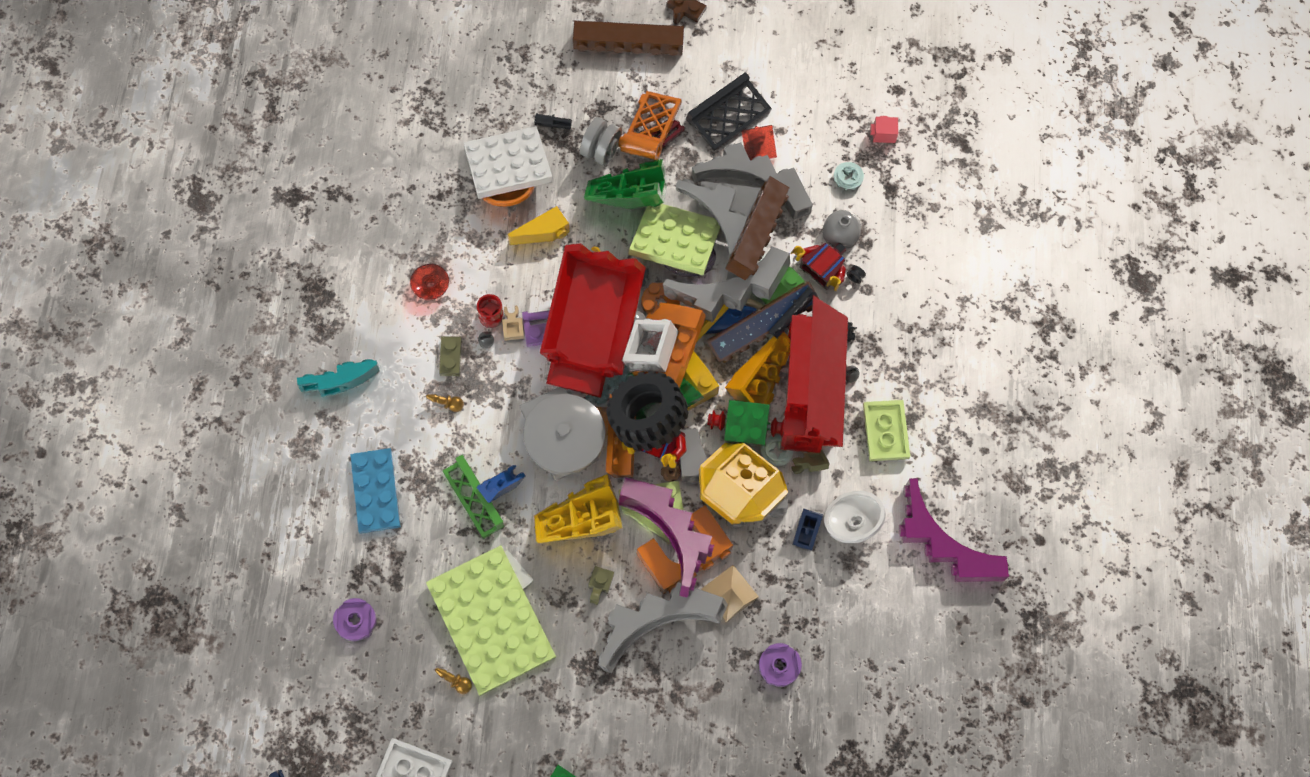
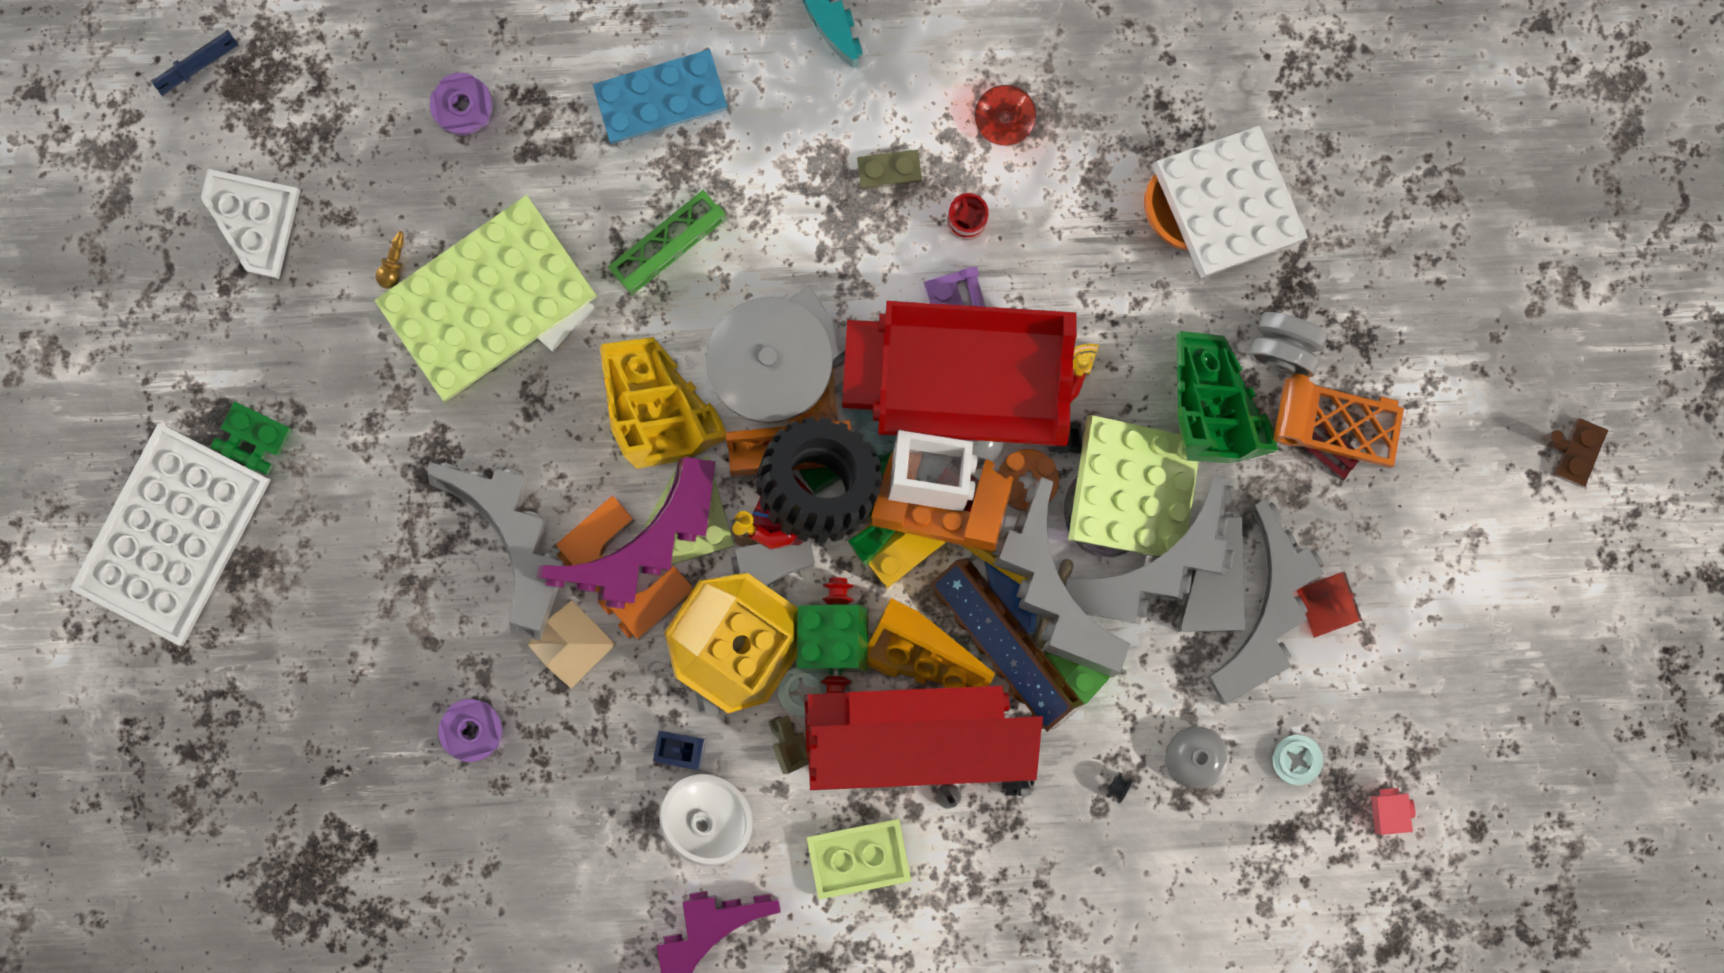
camera: 85 degrees right, 15 degrees up
pearl gold bar [426,394,464,412] -> none
blue hinge [476,465,526,503] -> none
dark grey hinge [478,331,494,348] -> none
tan plate [502,305,524,341] -> none
yellow slope [508,206,570,245] -> none
black axle [534,113,572,129] -> none
reddish brown brick [573,20,684,56] -> none
olive plate [588,566,614,605] -> none
black fence [686,72,772,151] -> none
reddish brown brick [725,176,790,280] -> none
black pin [768,287,817,339] -> none
torso [790,243,846,291] -> none

